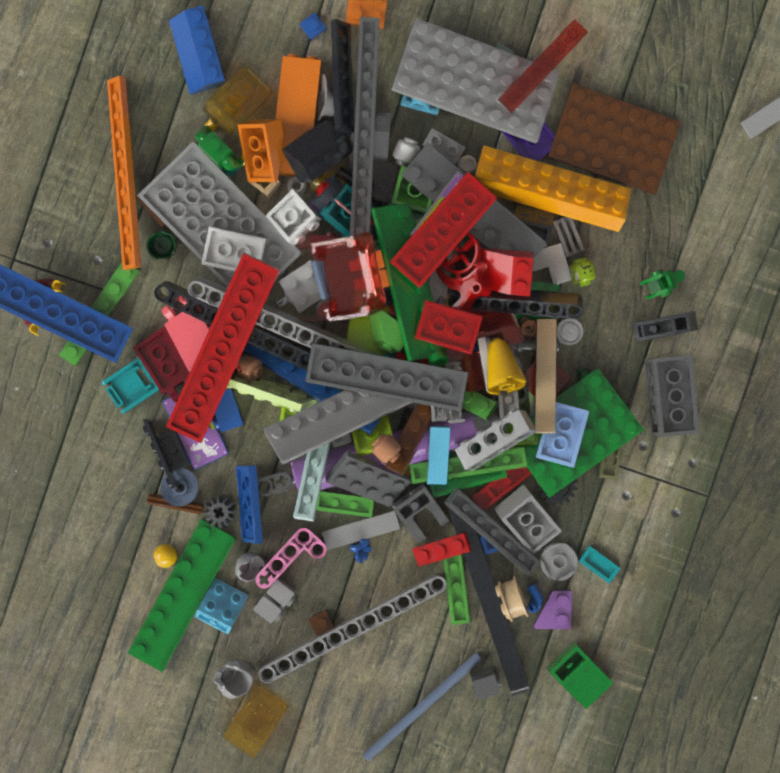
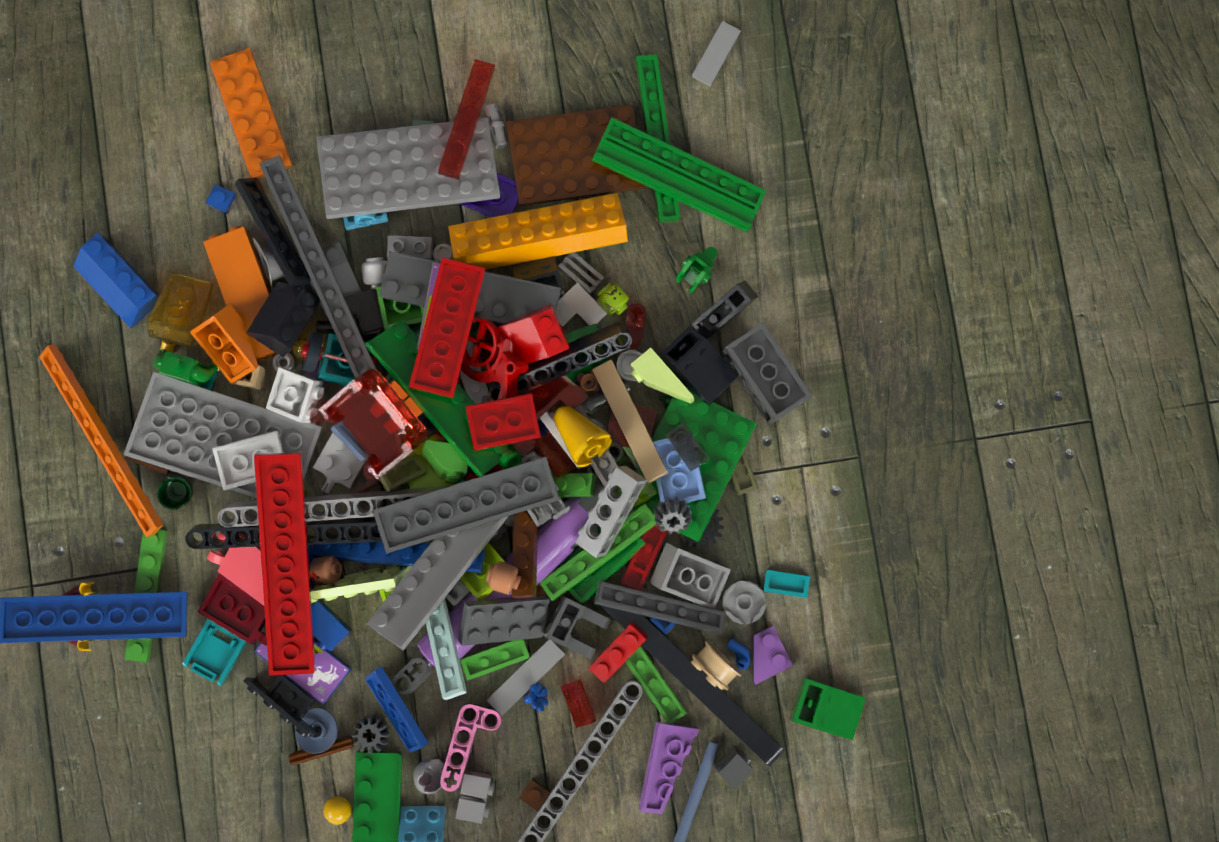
camera: 30 degrees left, 5 degrees down
medium azure tile [427,426,450,485] -> none
none -> olive tile [377,453,427,492]
none -> light grey pin [484,104,508,149]
none -> clear red plate [560,679,596,728]
none -> green plate [592,117,766,233]
none -> clear red piece [622,303,646,349]
none -> yellowish green slope [631,348,694,404]
none -> green plate [635,54,681,223]
none -> medium lavender wing [639,721,700,814]
none -> dark grey gear [654,496,692,535]
none -> black slope [660,326,738,405]
none -> clear smoke slope [665,422,709,472]

